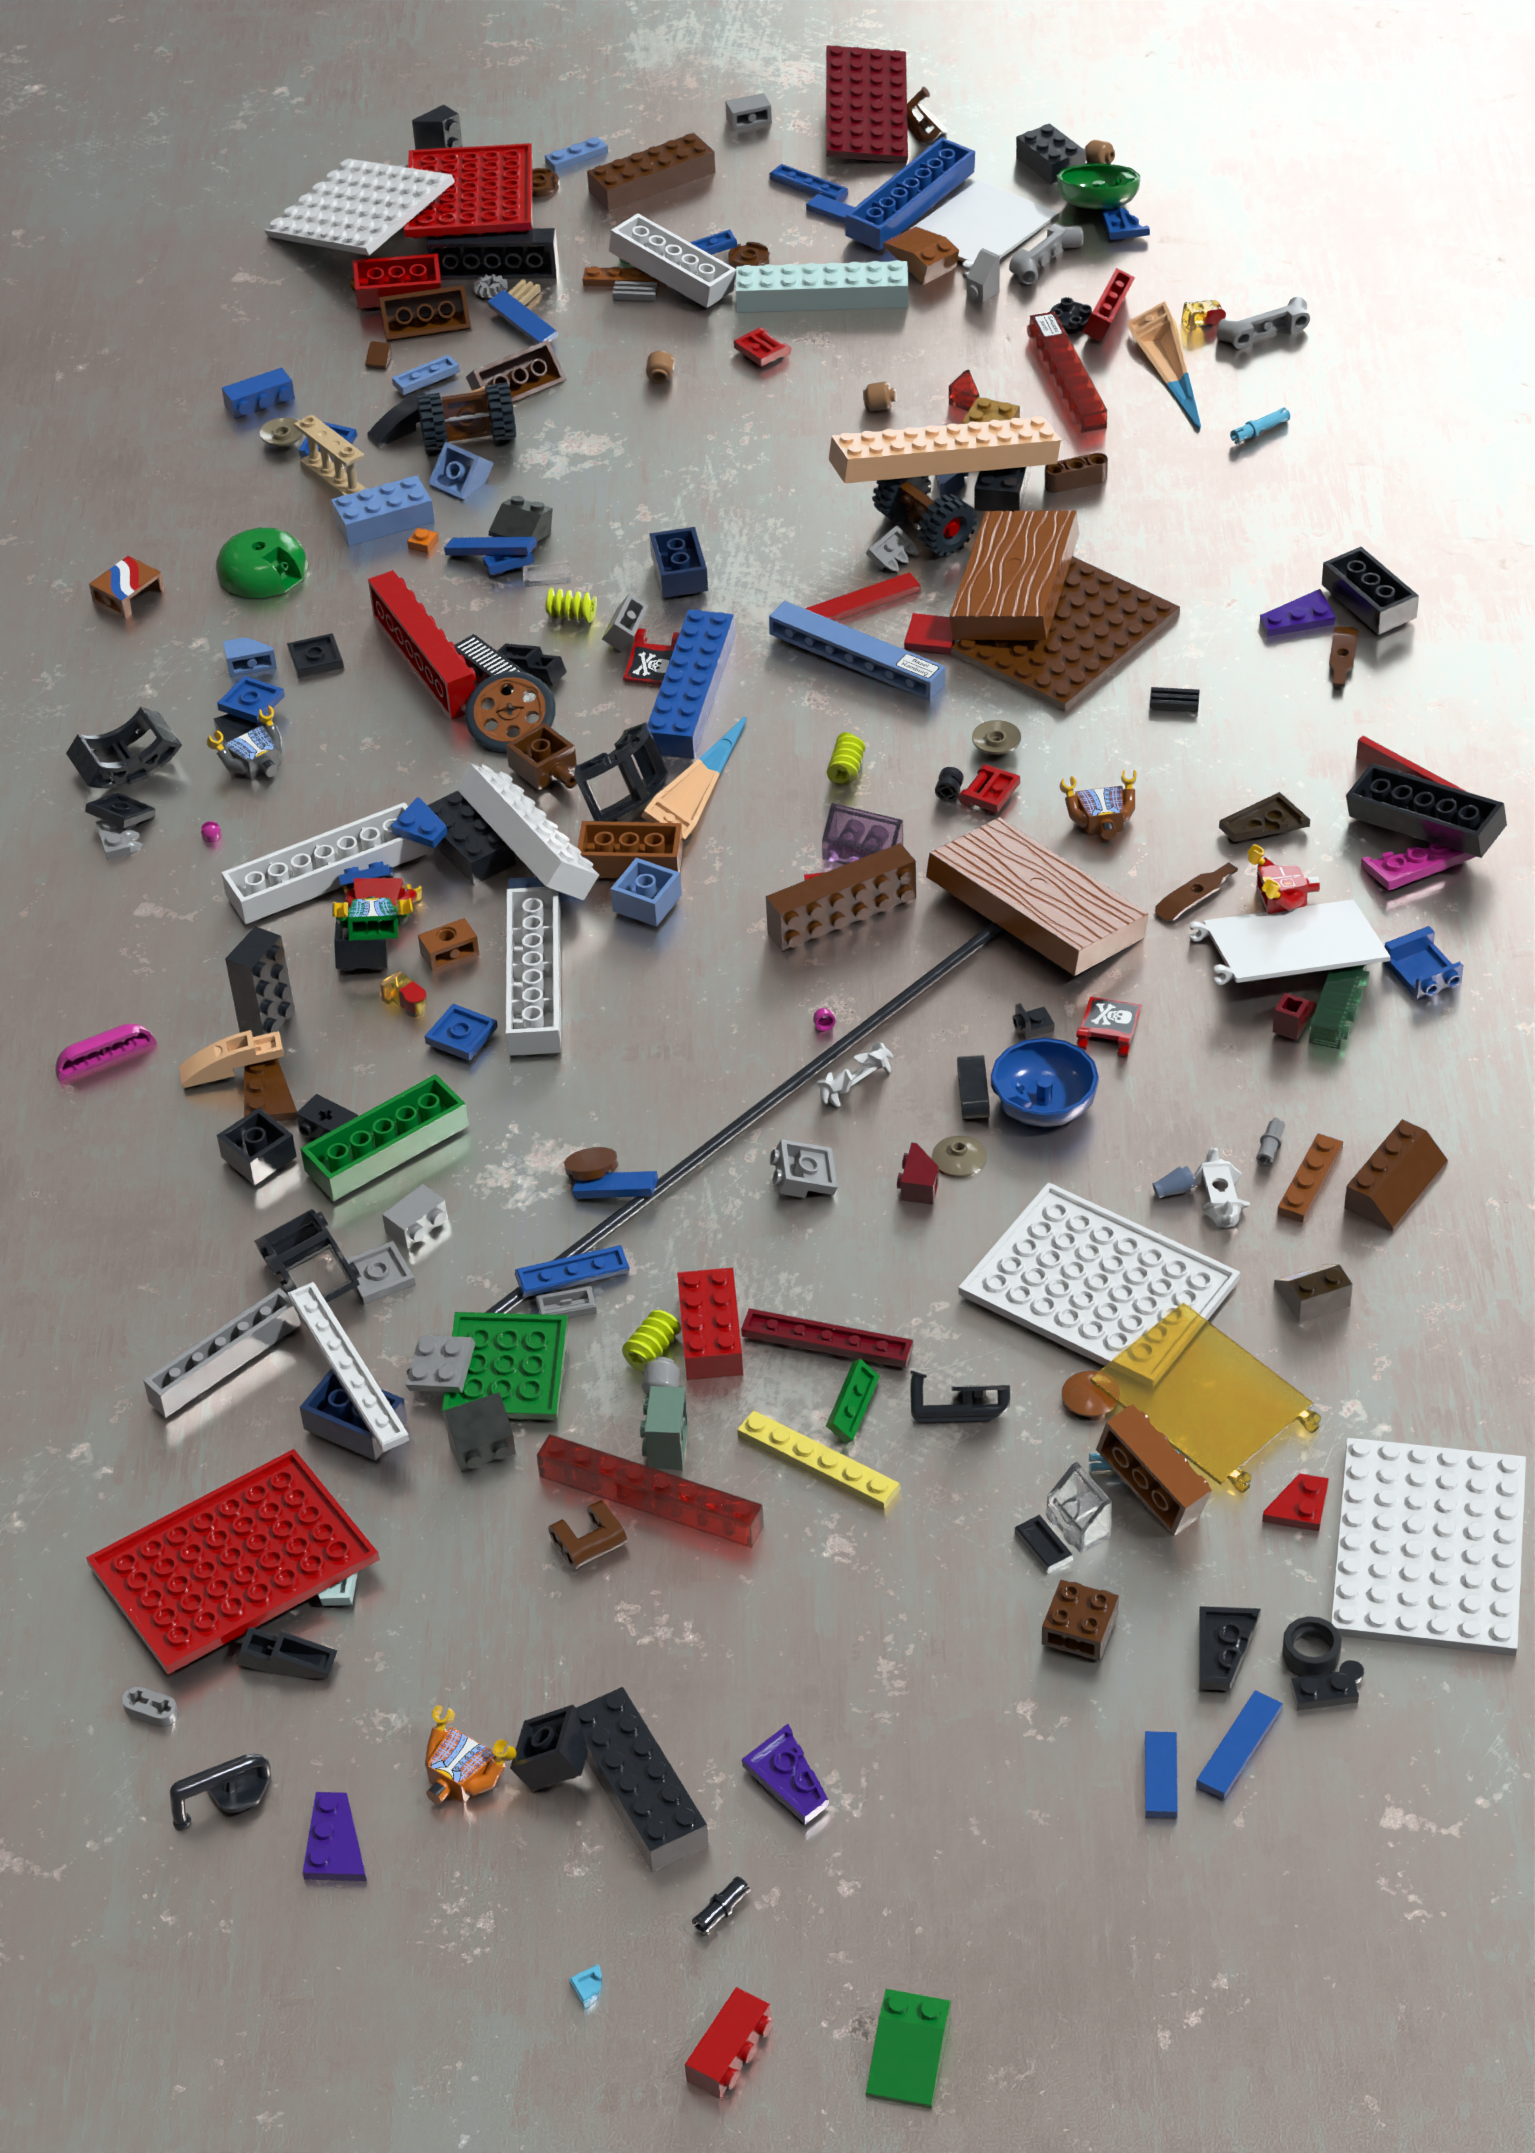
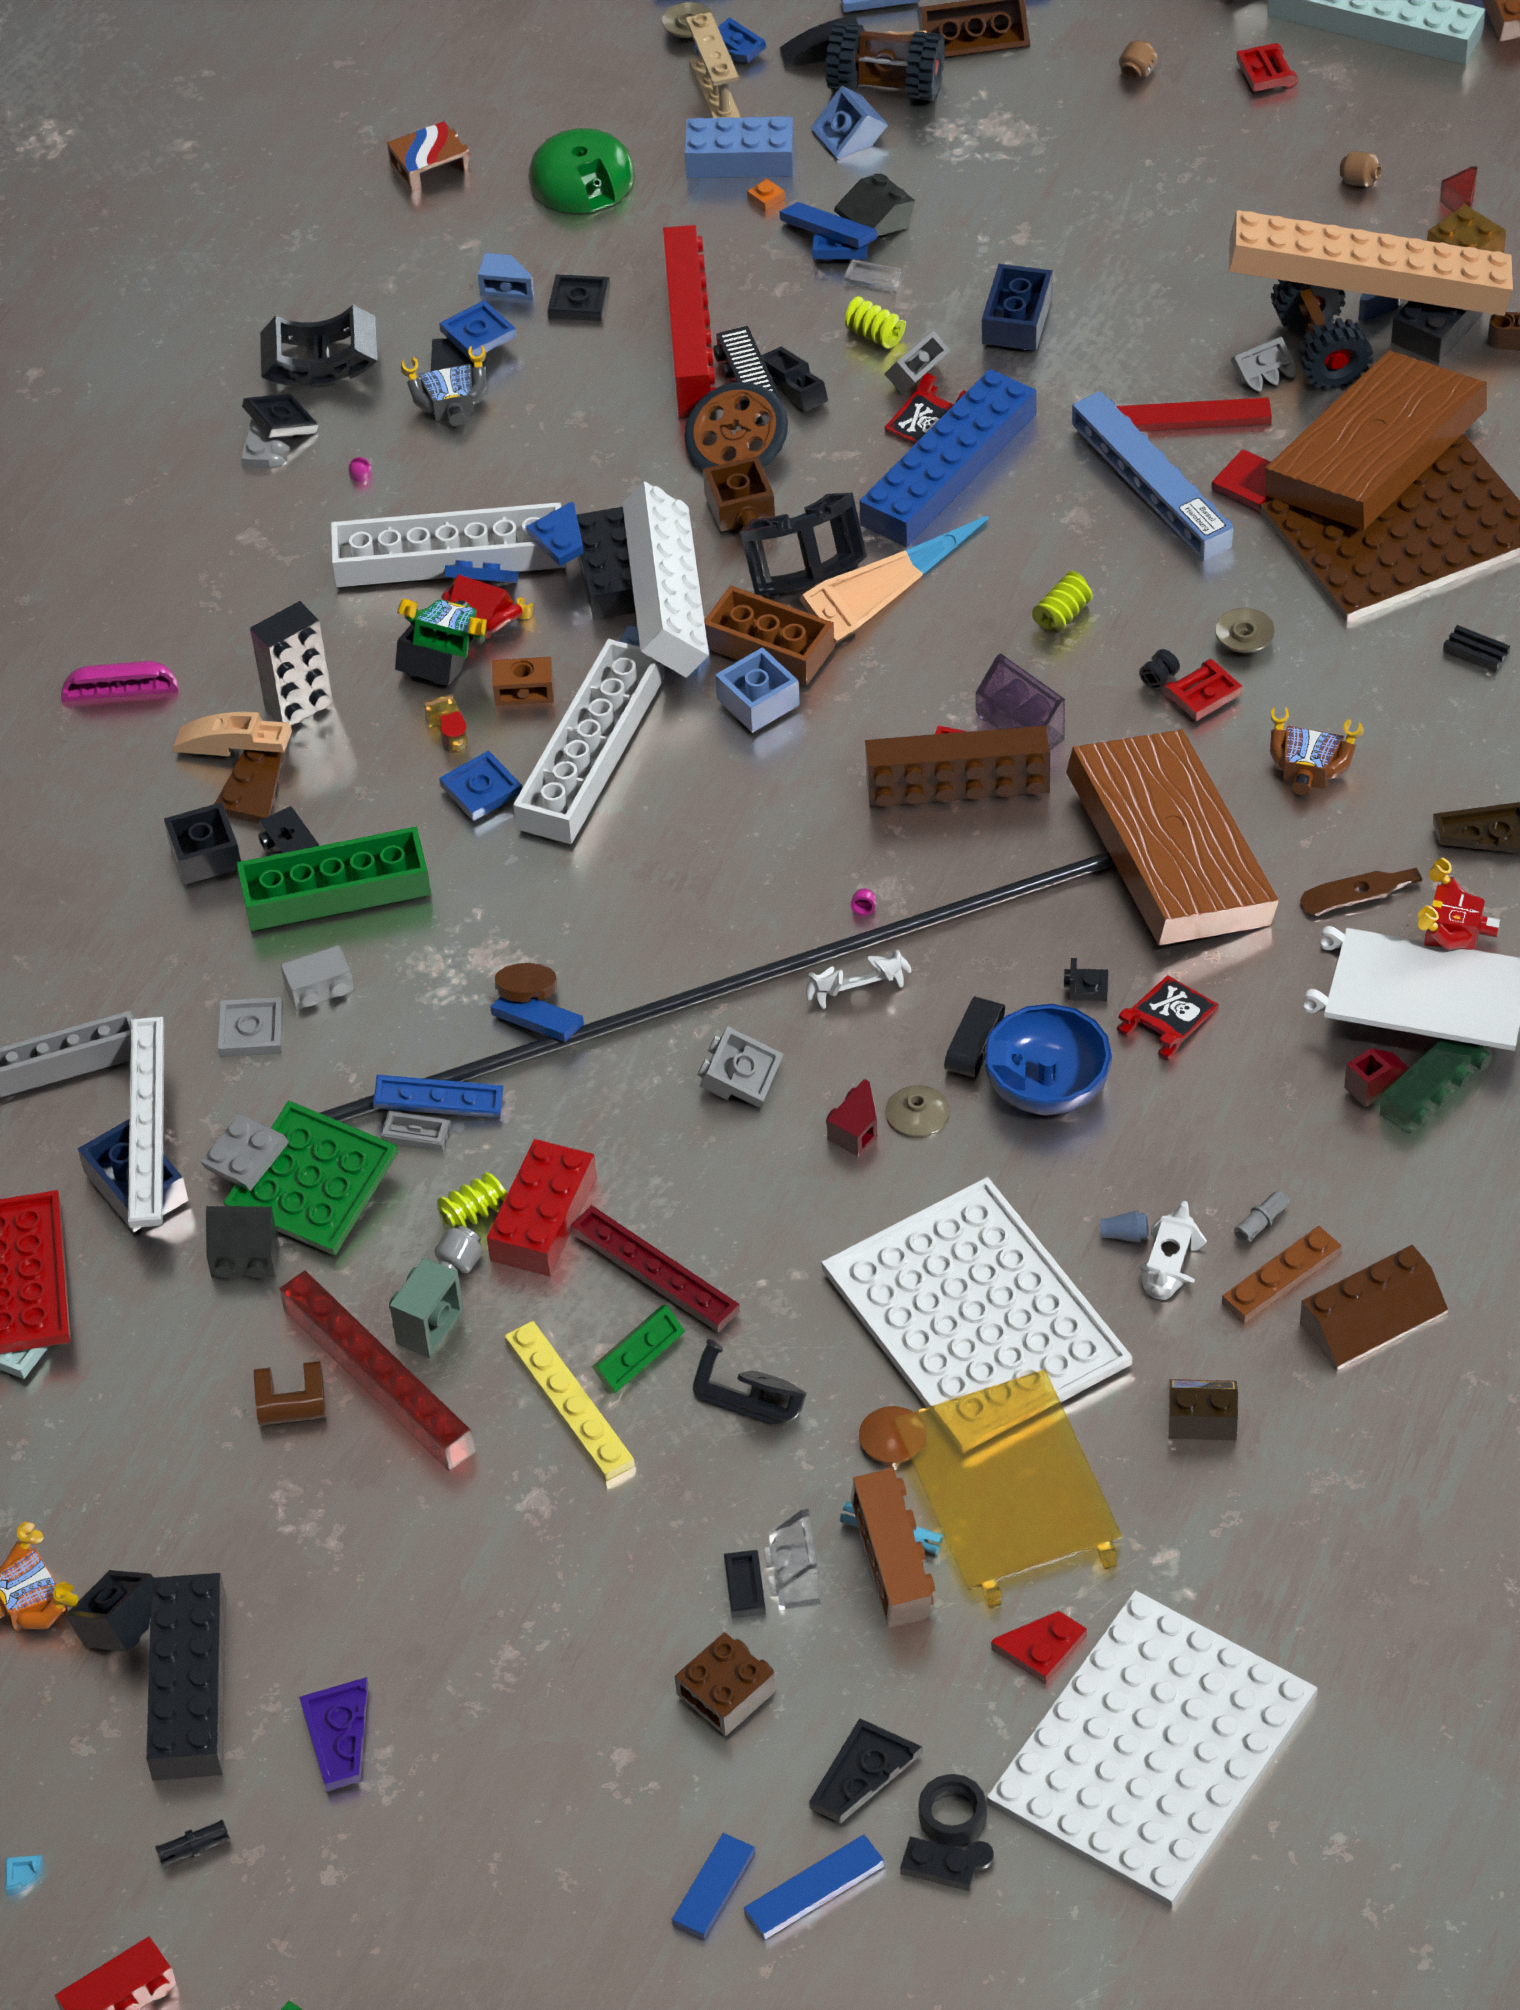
camera: 25 degrees right, 5 degrees up
black window [254,1209,361,1317] -> none

